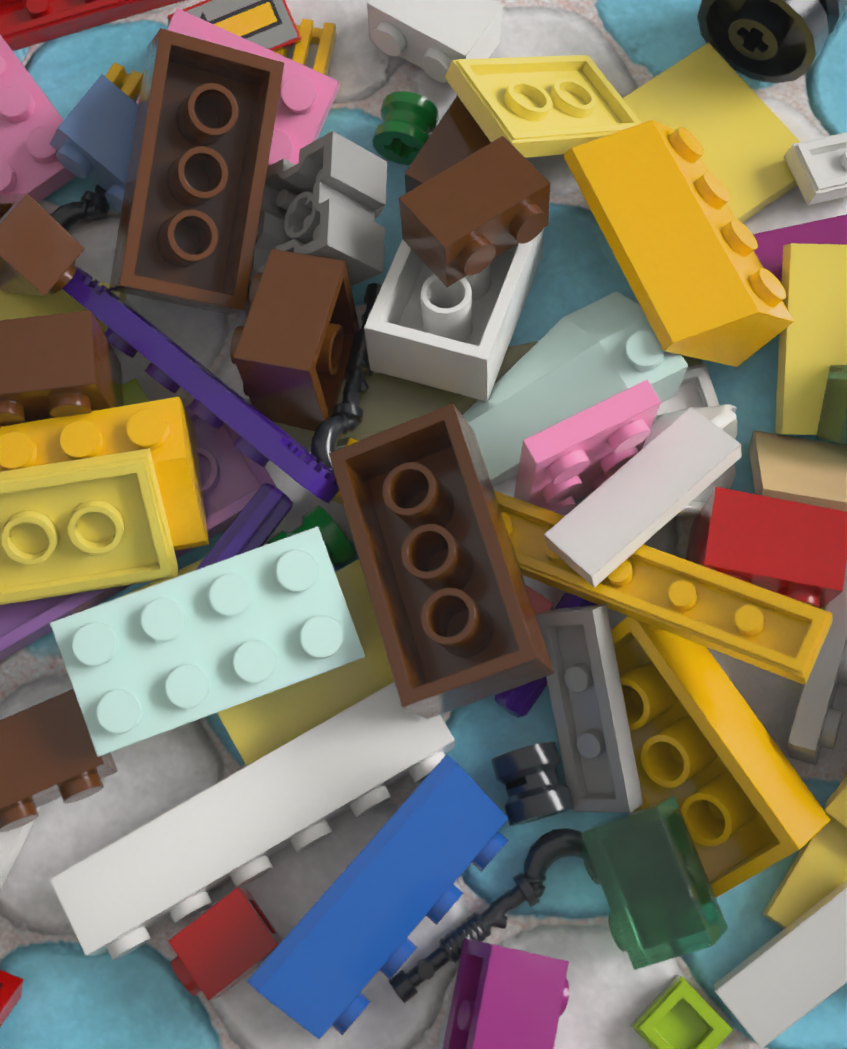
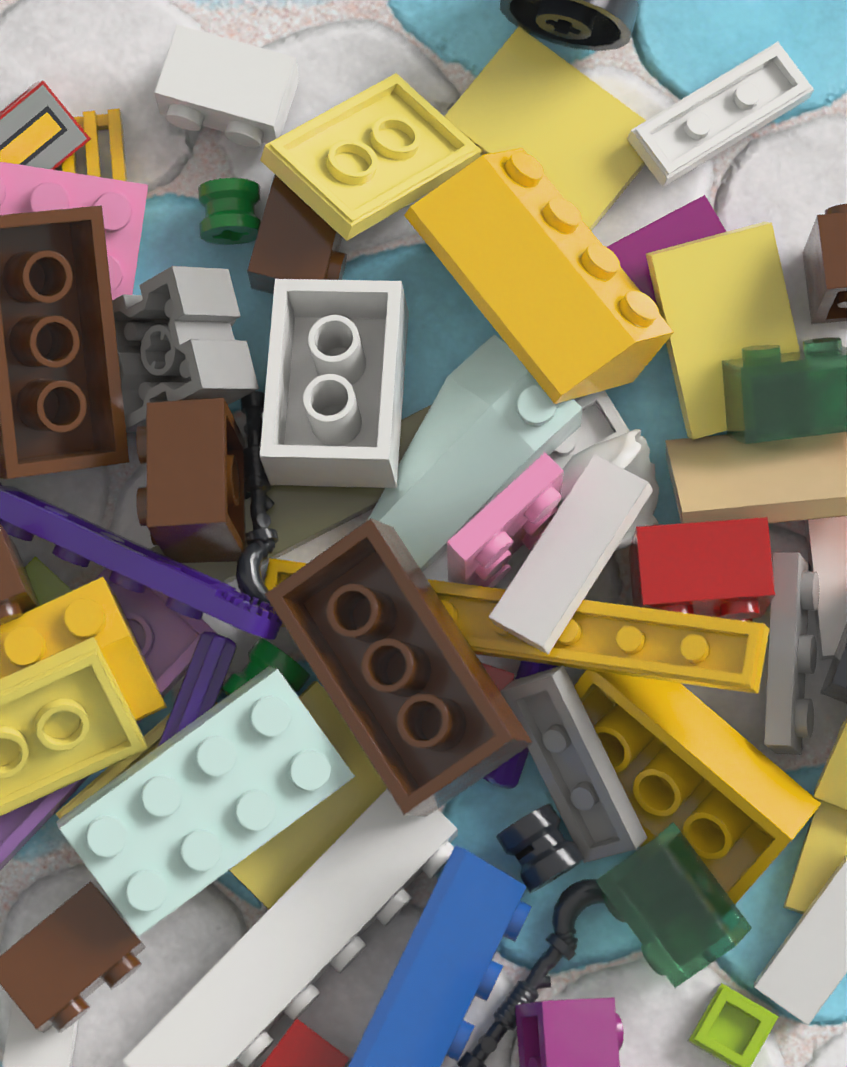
camera: 15 degrees left, 5 degrees up
reddish brown brick [399,136,551,288] -> none

